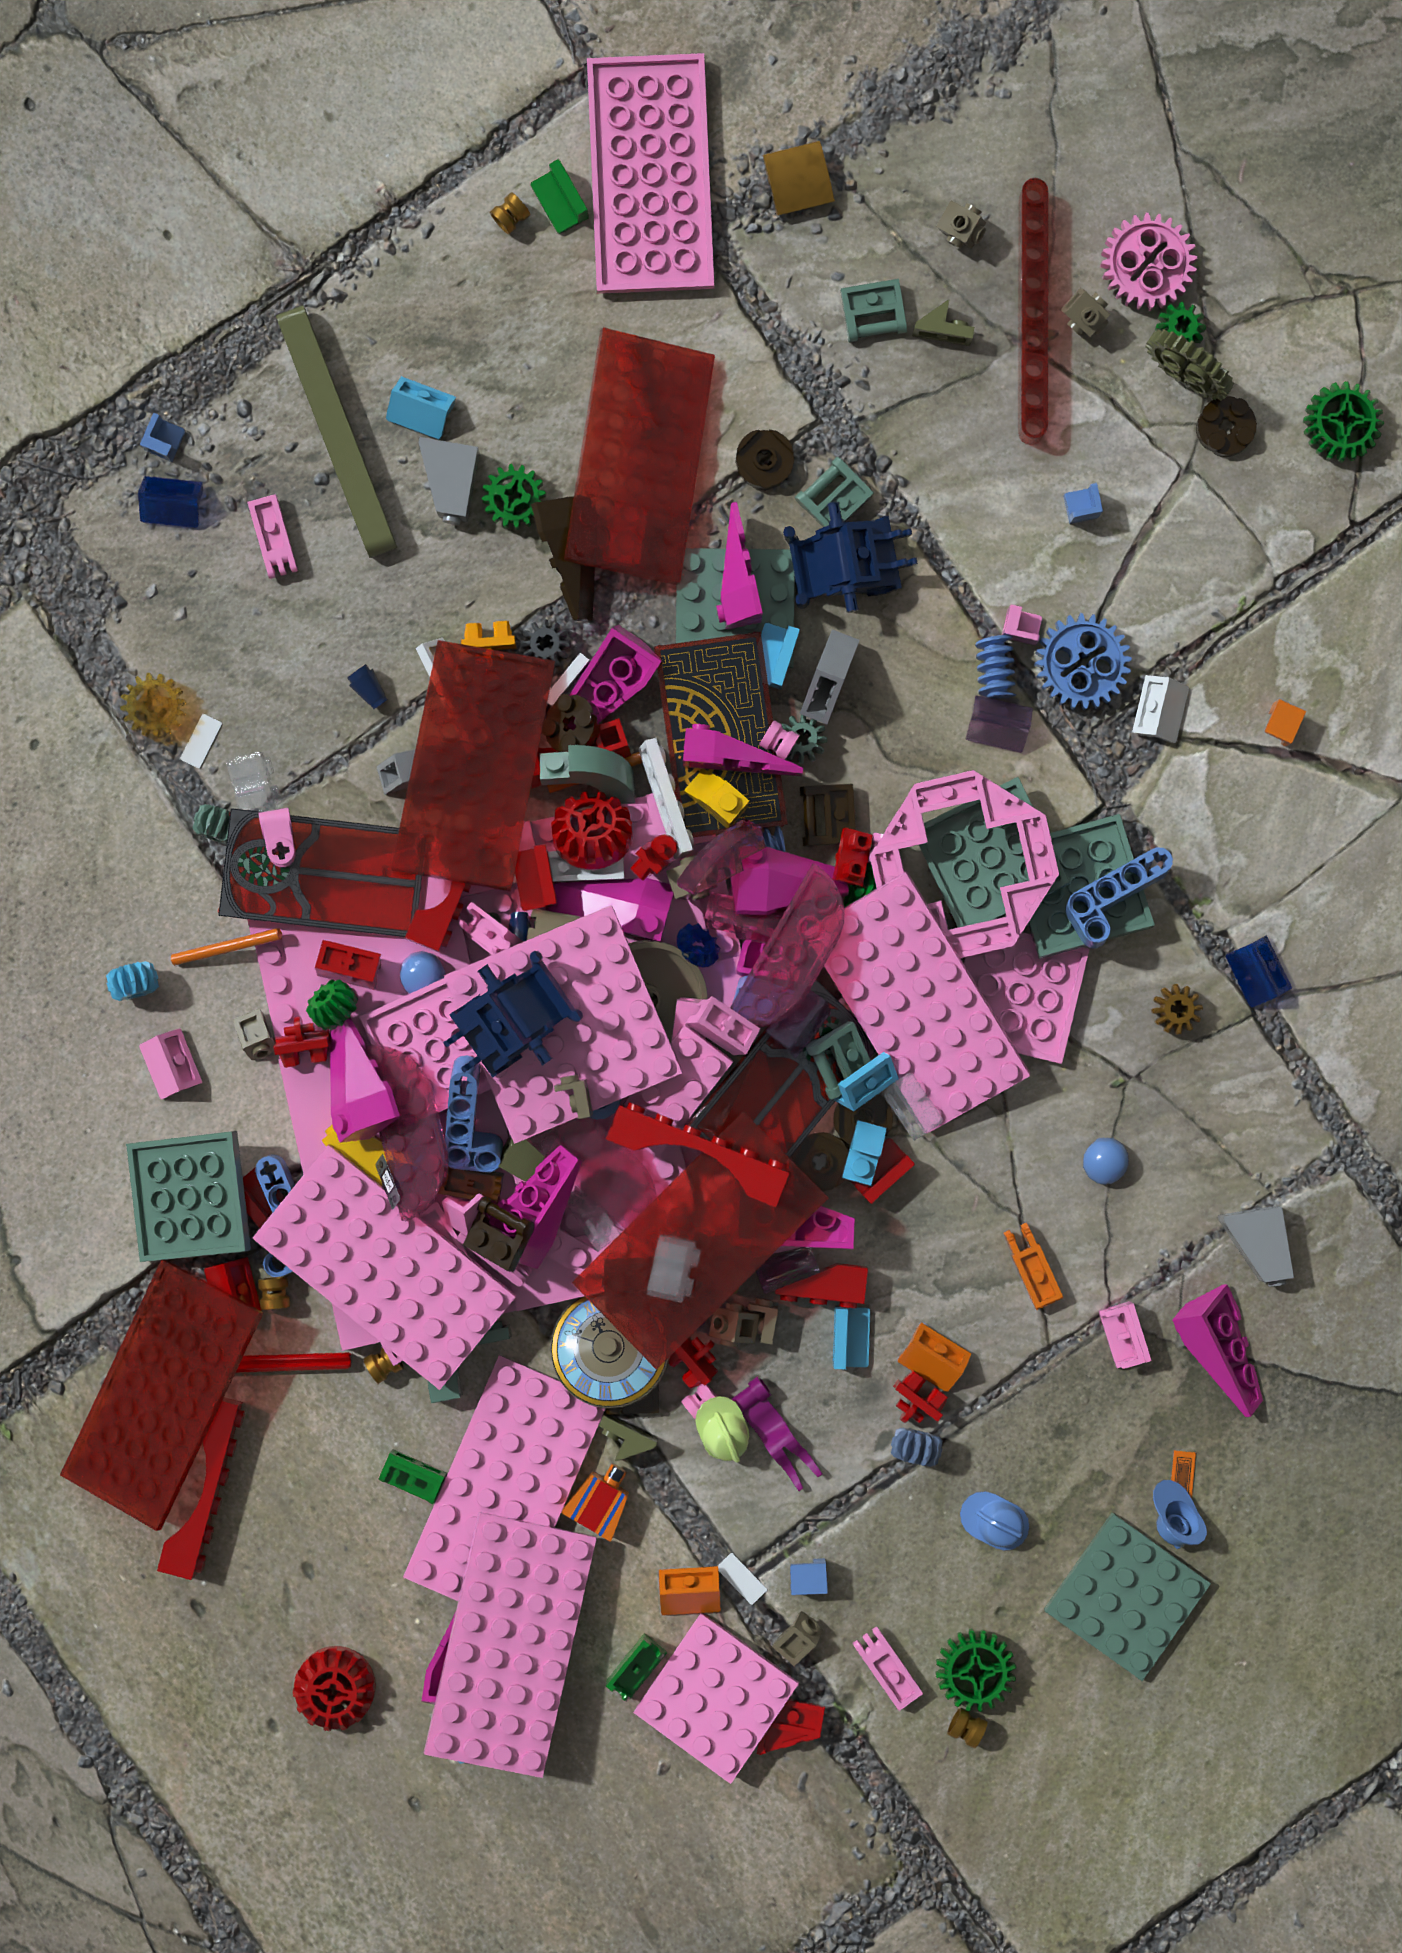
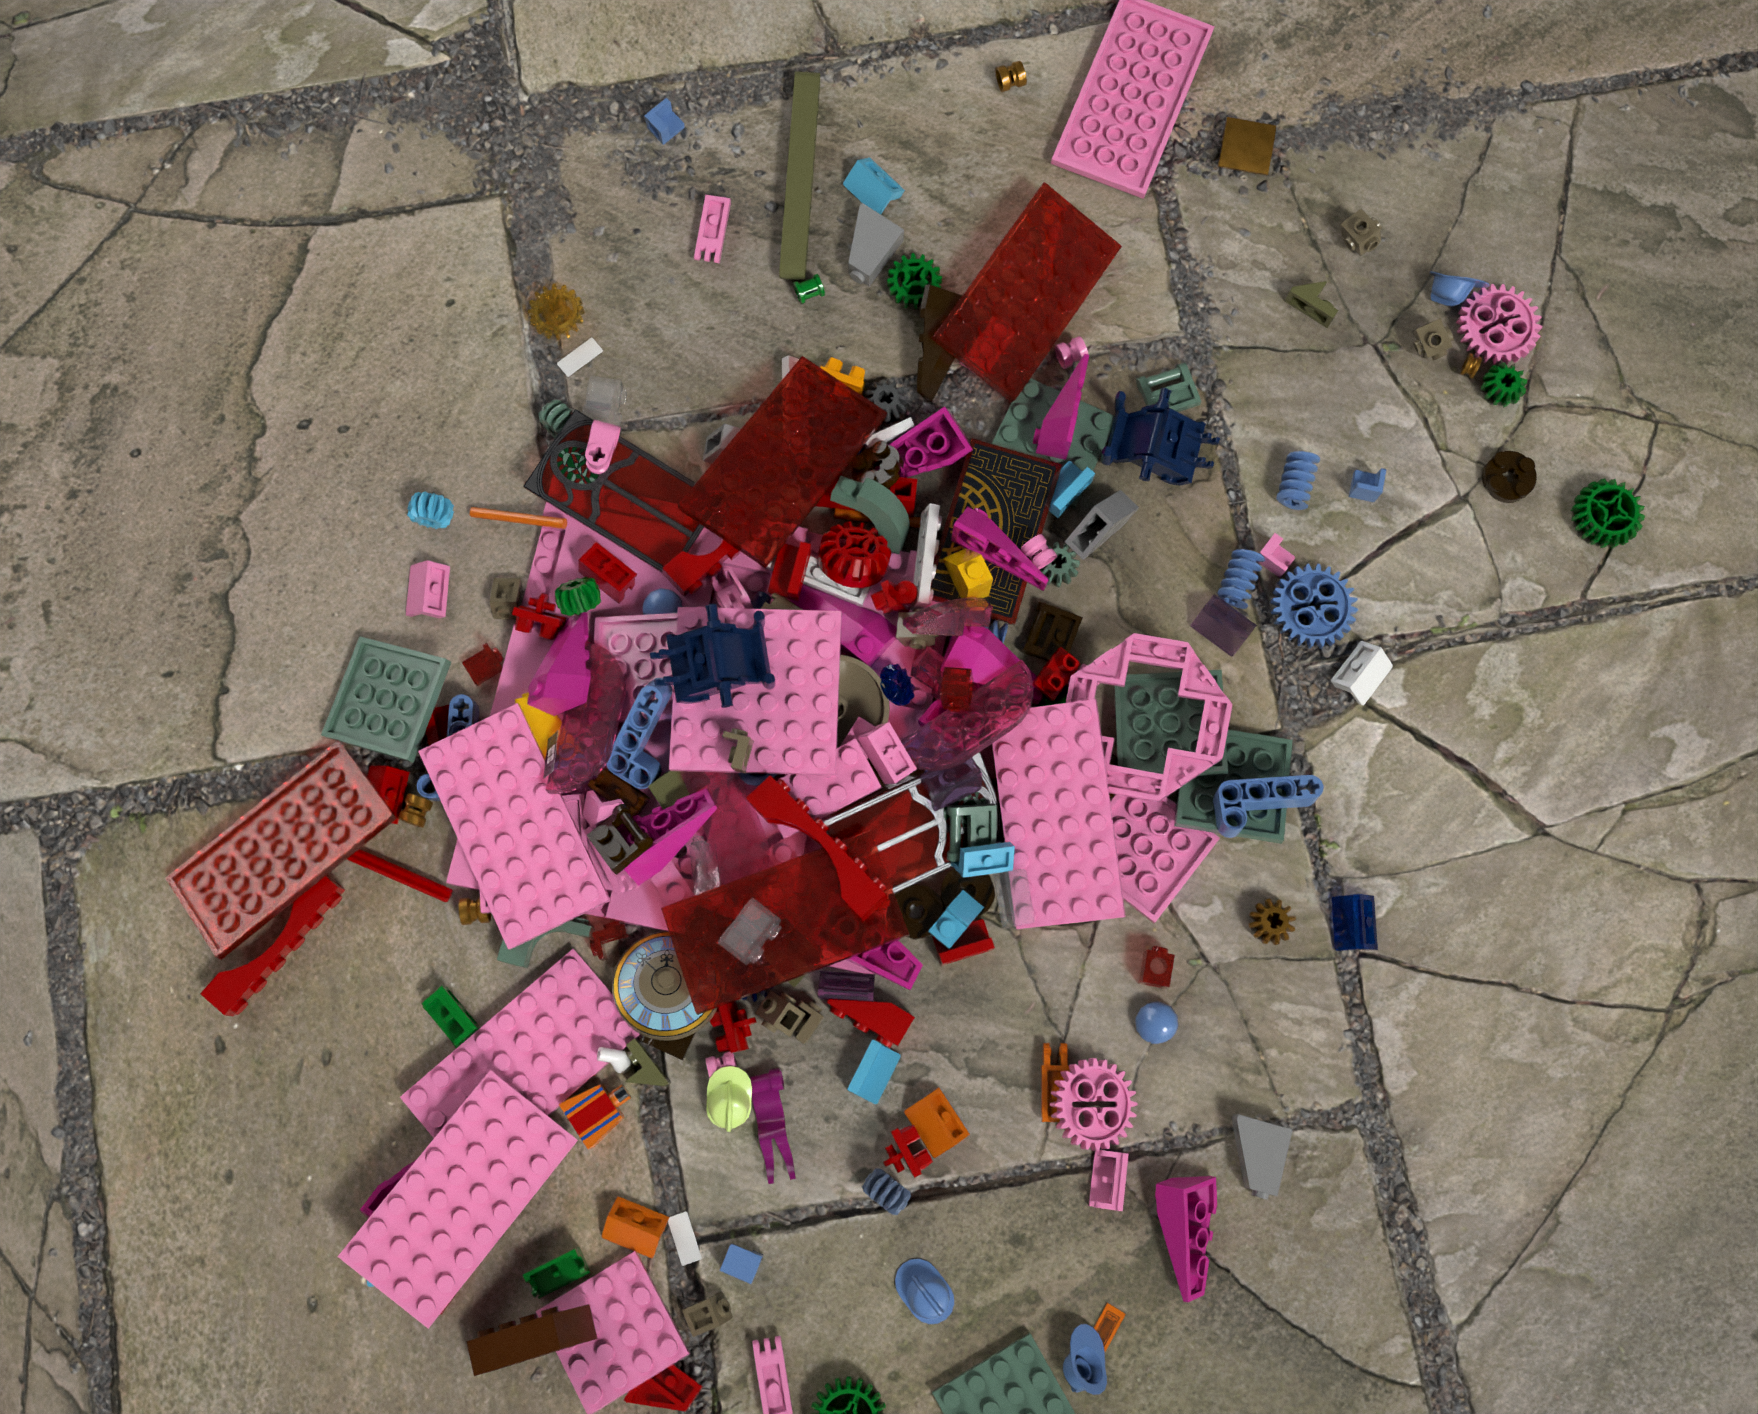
camera: 25 degrees right, 10 degrees down
clear blue panel [138,476,203,528] -> none
red gear [293,1646,376,1731] -> none
dark blue cone [347,664,388,710] -> none
green panel [530,159,589,234] -> none
dark brown plate [735,429,794,491] -> none
sand green plate [840,279,907,342] -> none
clear red beam [1018,178,1048,445] -> none
olive gear [1145,329,1234,401] -> none
orange panel [1265,699,1306,747] -> none
none -> clear red bracket [462,643,504,686]
none -> reddish brown wedge [466,1304,597,1376]
none -> clear red bracket [590,921,630,961]
none -> white arm [597,1047,631,1074]
none -> green bush [793,274,825,304]
none -> clear red brick [940,667,974,712]
none -> bright pink gear [1050,1058,1138,1151]
none -> bright pink wheel [1055,336,1088,369]
none -> clear red brick [1138,946,1175,989]
none -> medium blue piece [1276,451,1320,510]
none -> medium blue piece [1430,271,1490,306]
none -> pearl gold bush [1460,353,1482,379]

